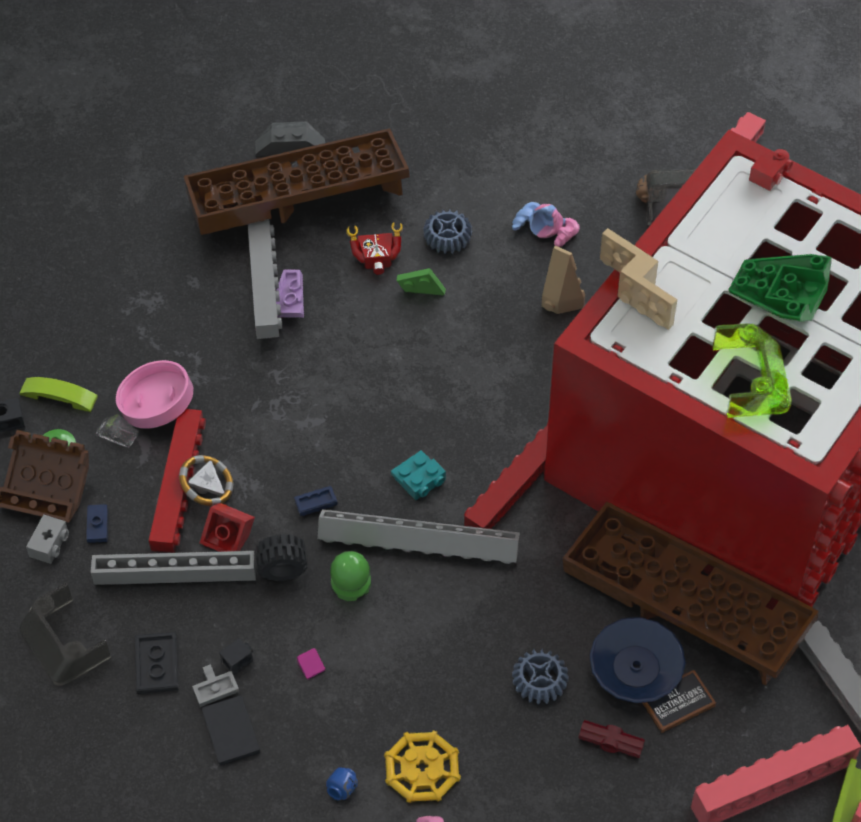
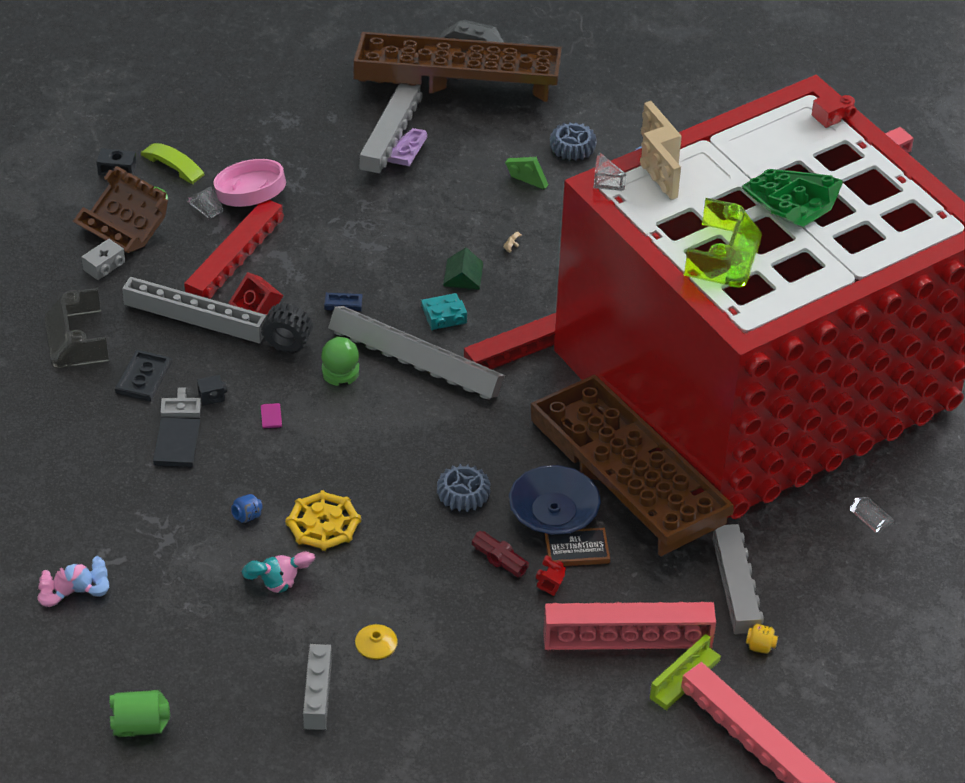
camera: 20 degrees right, 10 degrees down
dark blue plate [86,504,108,543] -> none
light grey piece [179,455,234,506] -> none
red torso [346,222,403,275] -> none
none -> dark green slope [443,247,483,290]
none -> tan piece [503,231,522,253]
none -> red piece [536,555,566,596]
none -> clear slope [594,153,626,191]

